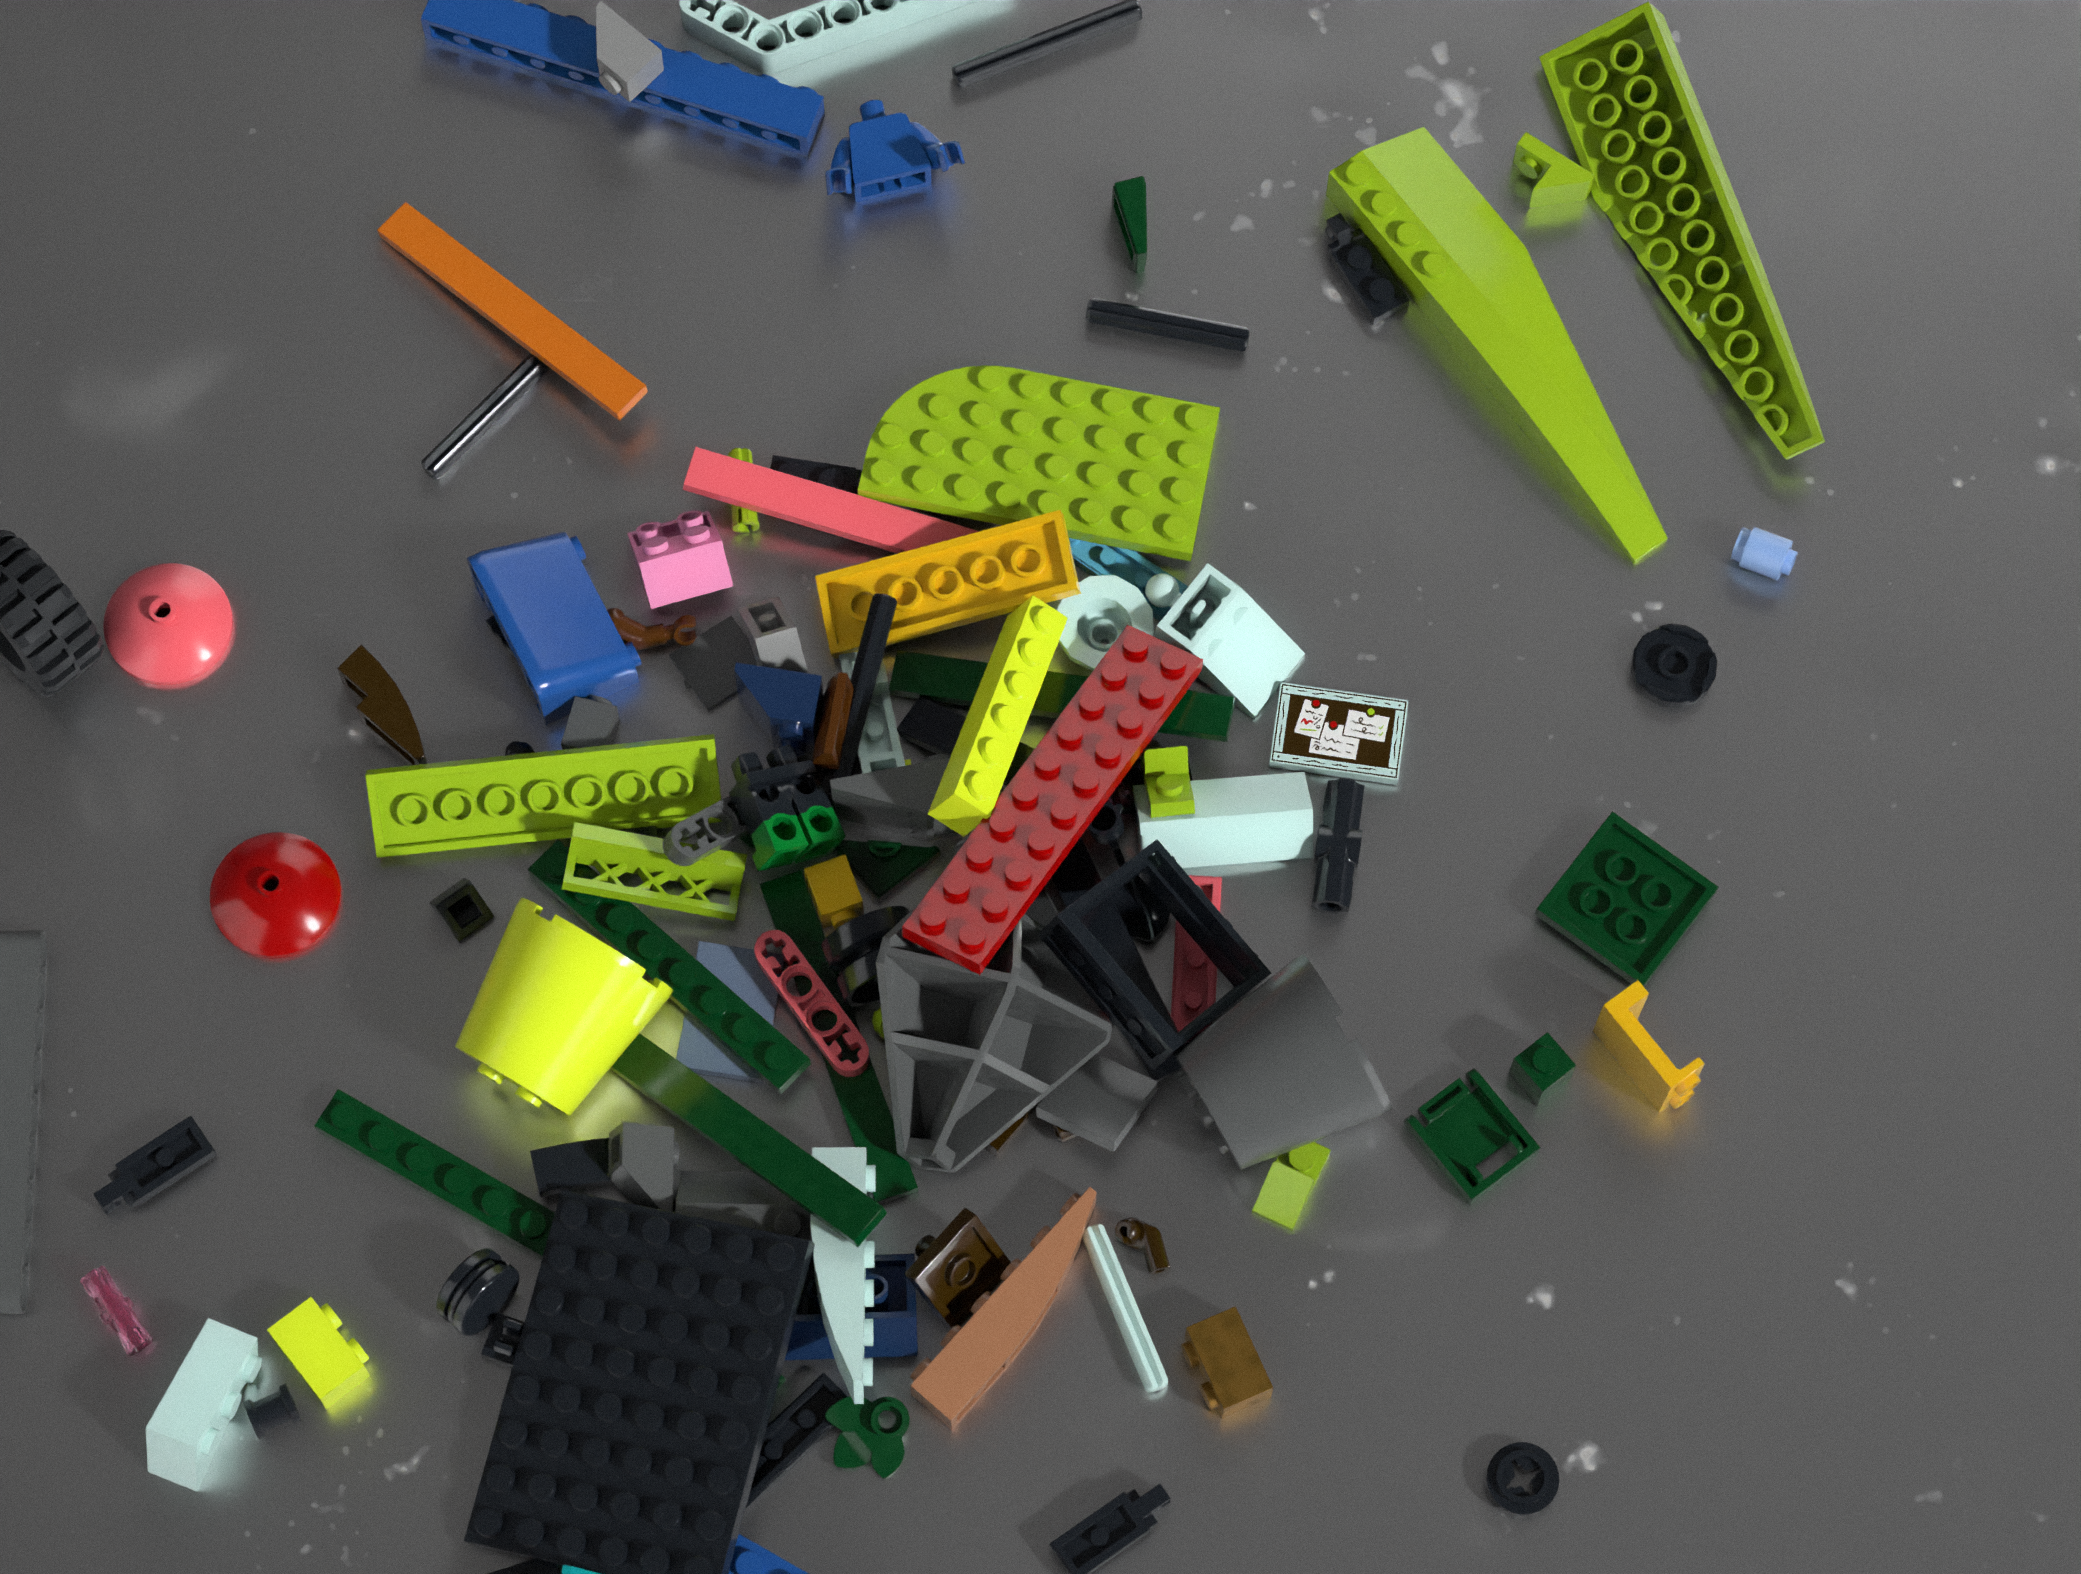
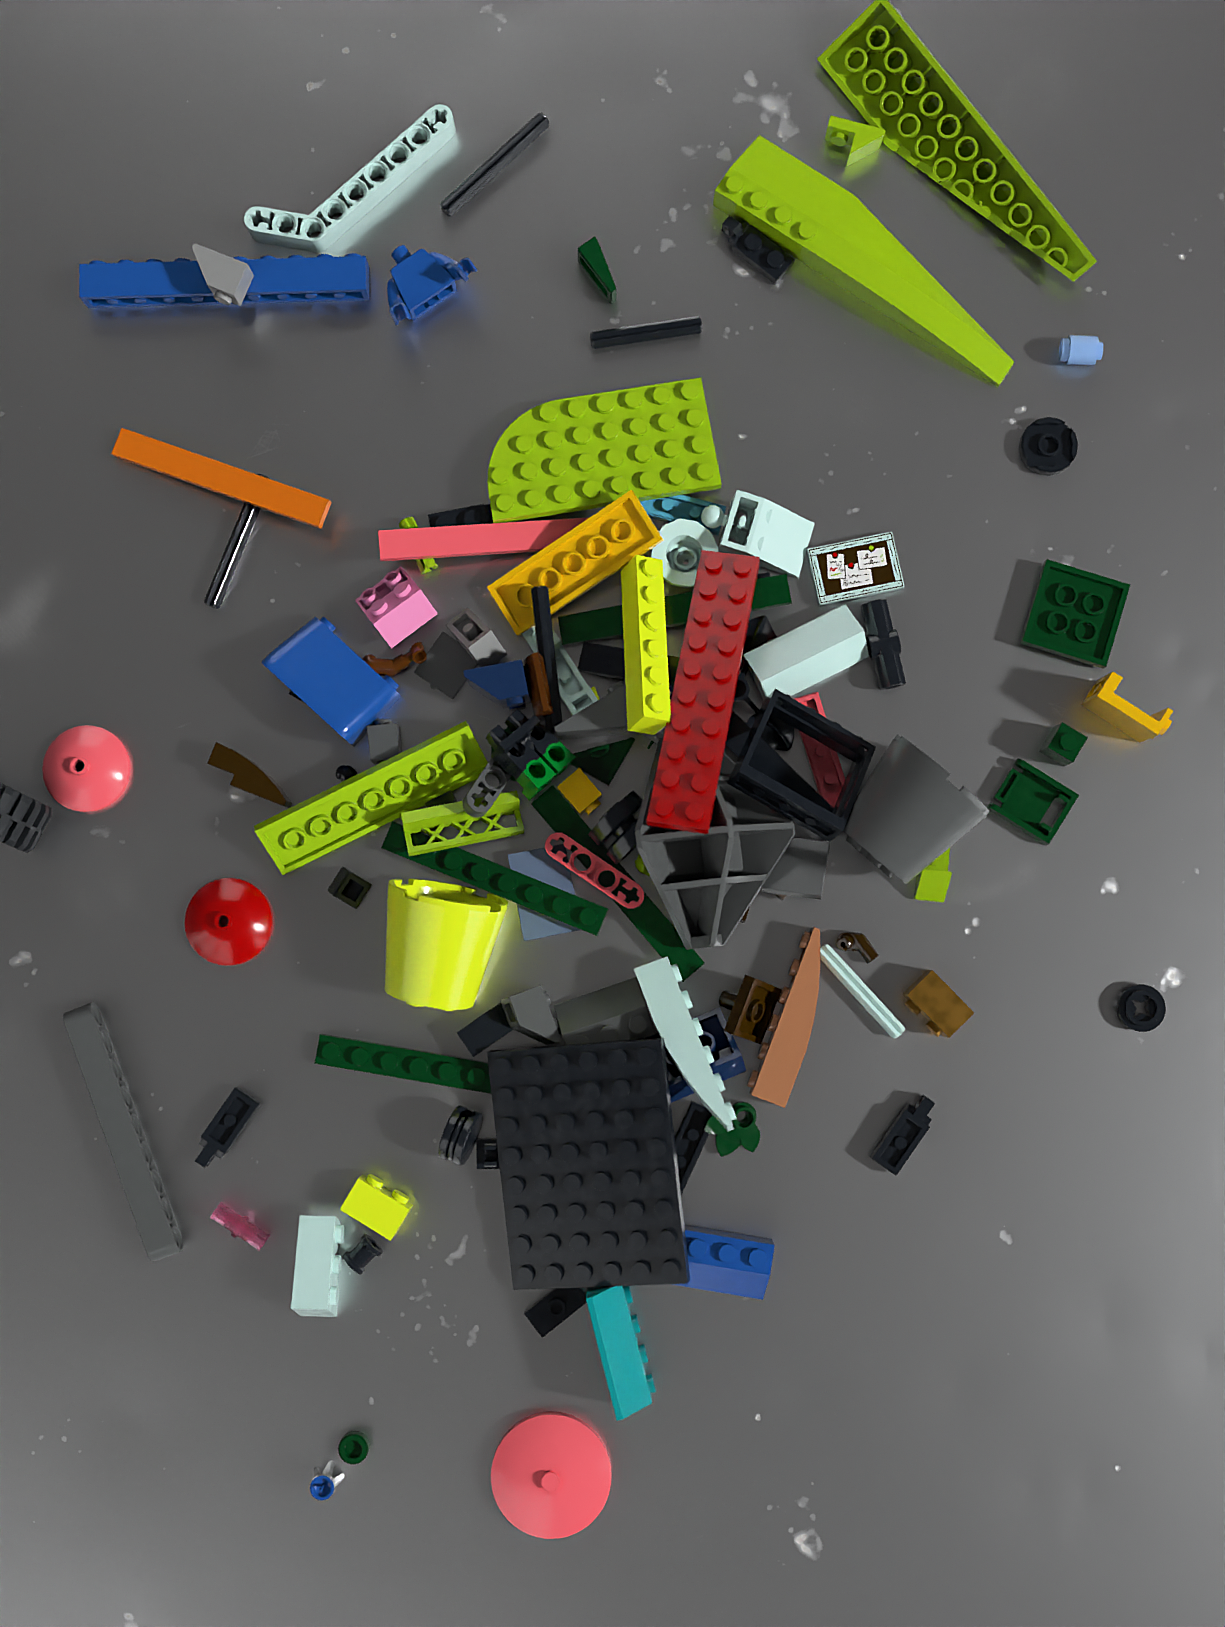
camera: 15 degrees left, 15 degrees up
dark green tile [610,1033,887,1248] -> none
lime slope [1140,746,1195,818] -> none

